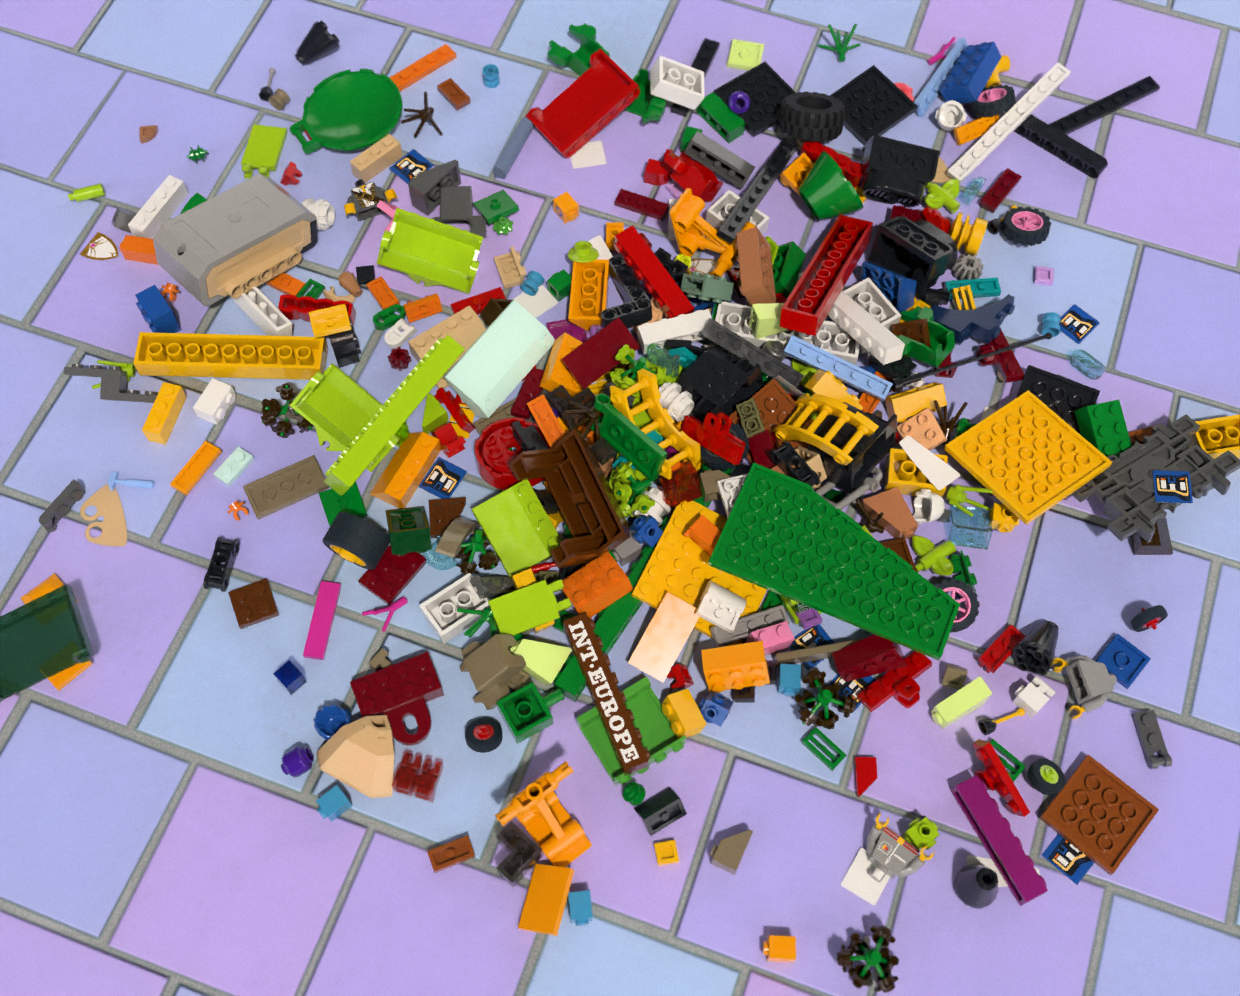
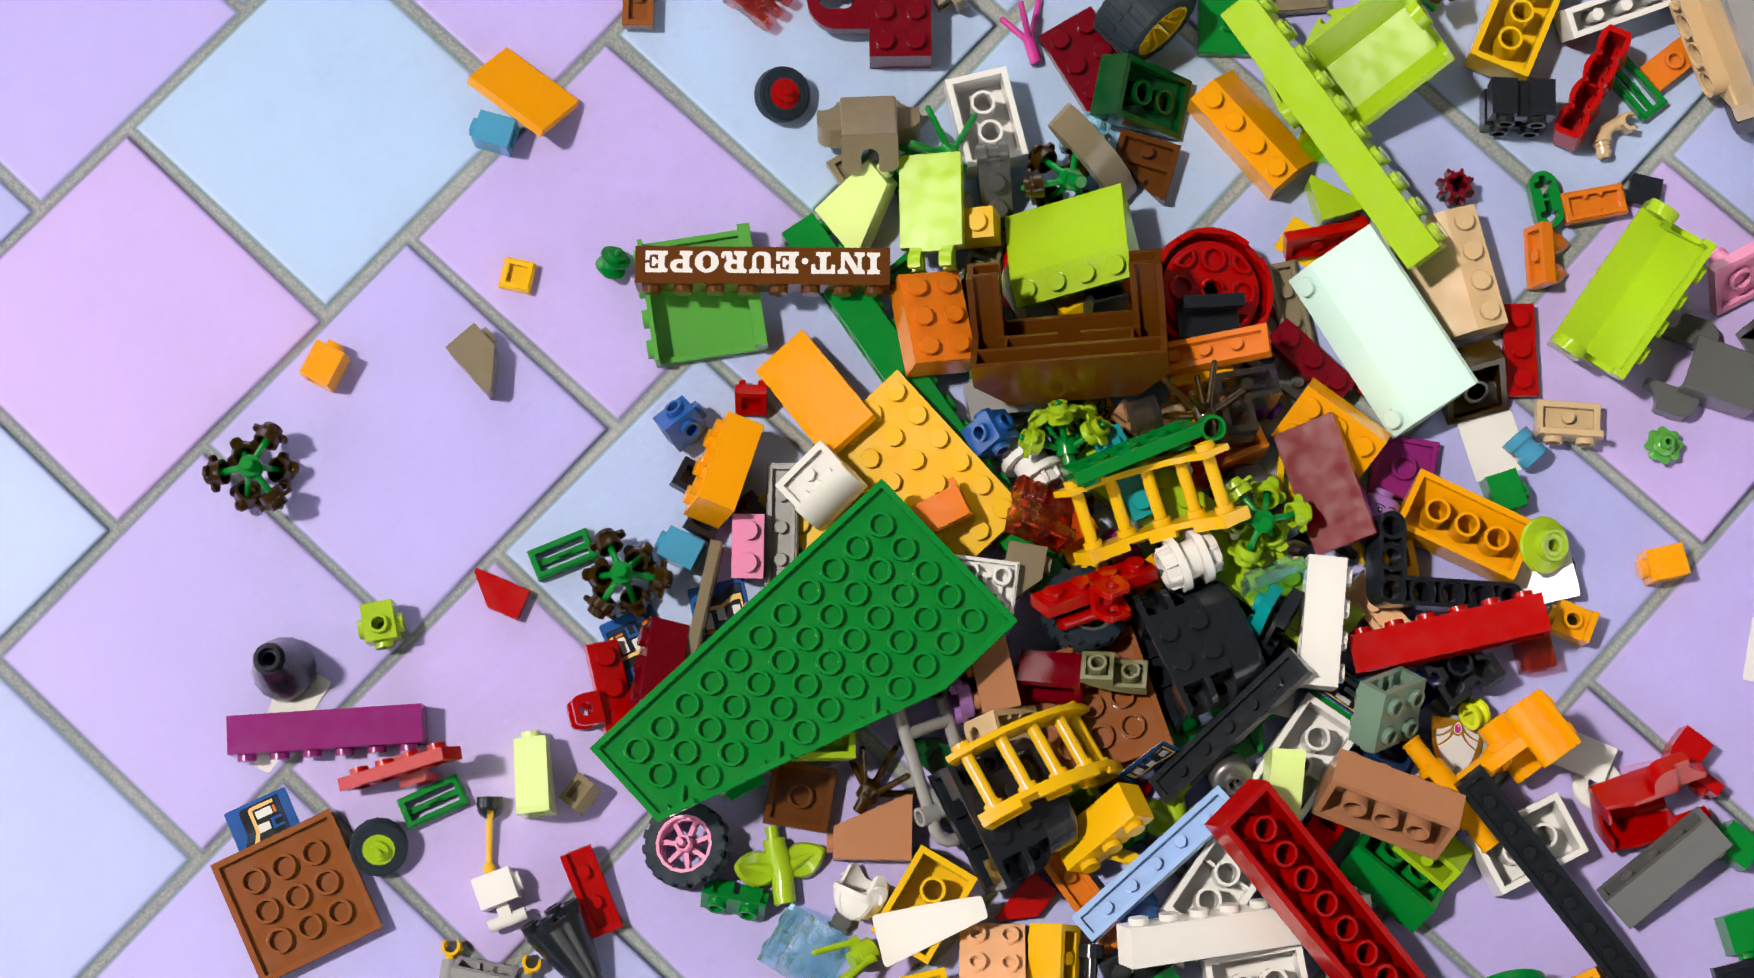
camera: 115 degrees right, 15 degrees up
yellow plate [309,304,352,338] -> none
medium nougat cone [338,271,363,298] -> none
white plate [384,319,417,349] -> none
sticker [419,457,467,499] -> none
red brick [430,422,466,458] -> none
green plate [473,190,519,224] -> none
light orange plate [495,761,592,867] -> none
green brick [496,682,564,744] -> none
clear smoke brick [496,821,543,888] -> none
dark red plate [615,189,669,221] -> none
black panel [634,787,687,836] -> none
yellow brick [661,689,707,739] -> none
black piece [769,441,820,487] -> none
white sticker [841,848,890,905] -> none
light grey torso [867,812,935,883] -> none

